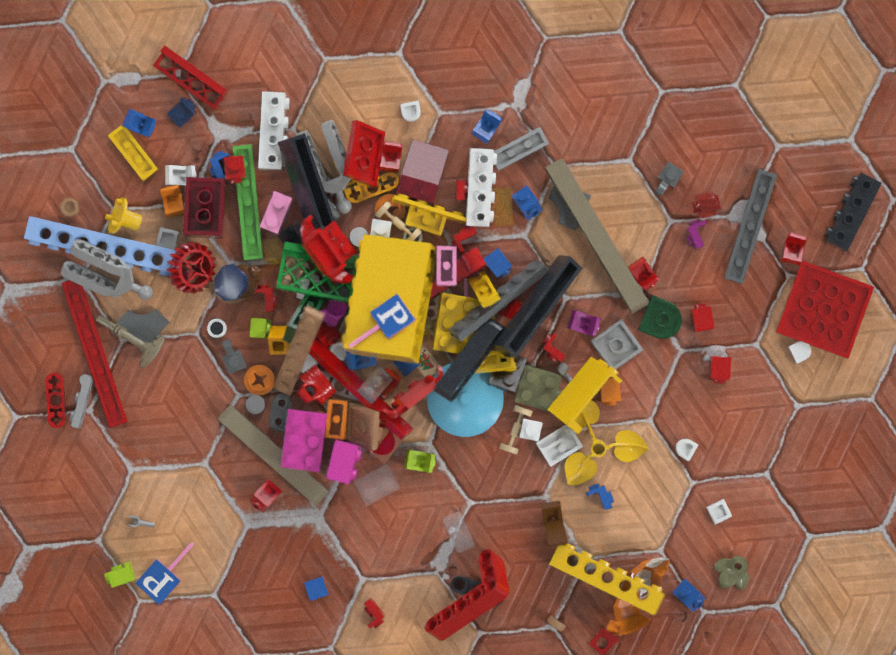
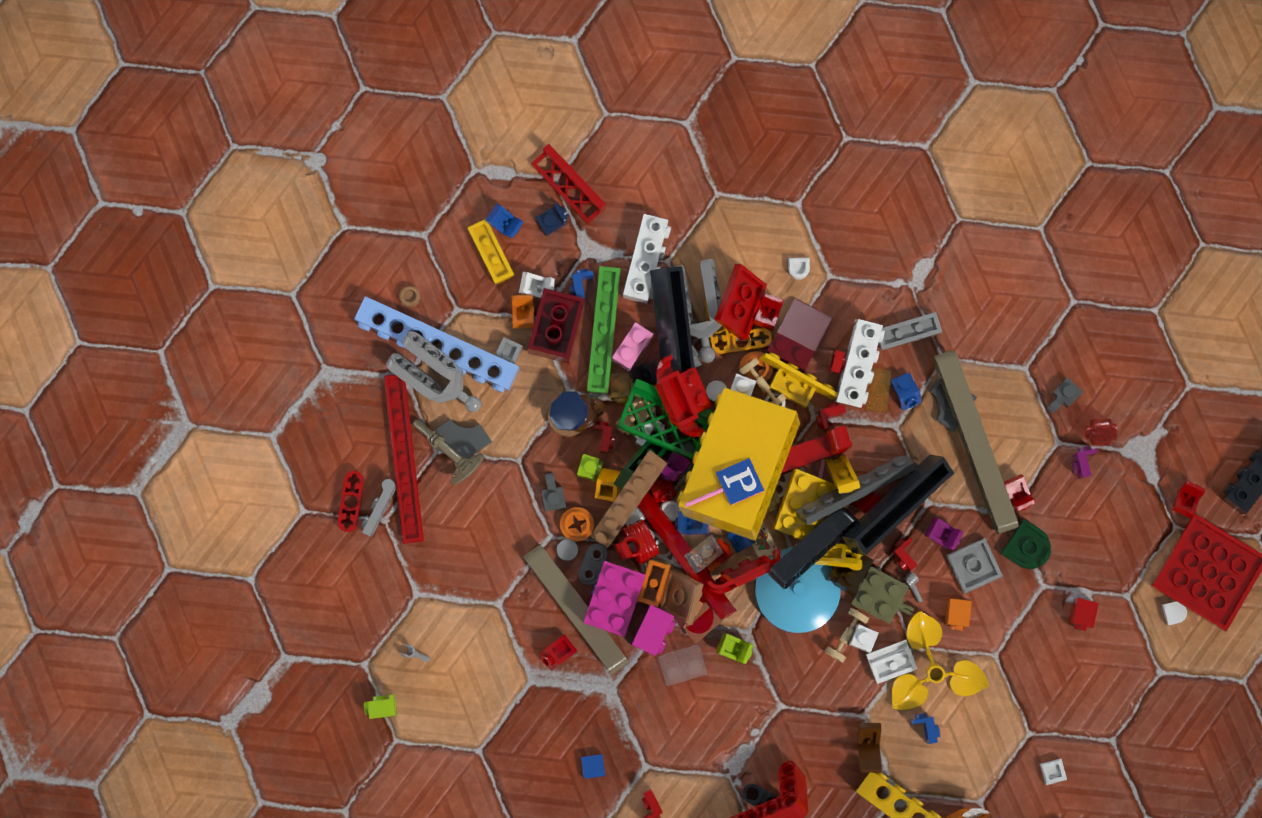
camera: 10 degrees right, 5 degrees down
yellow piece [105,197,142,234] -> none
blue piece [135,542,194,605] -> none
red gear [166,242,217,294] -> none
tile [207,319,227,338] -> none
red bracket [224,155,246,184] -> none
bright pink brick [437,246,456,286] -> none
clear plate [442,510,475,553] -> none
blue bracket [471,109,502,144] -> none
blue brick [484,248,512,279] -> none
yellow panel [547,356,622,434] -> none
white tile [675,439,698,461] -> none
red brick [690,303,715,333] -> none
dark grey plate [724,169,777,284] -> none

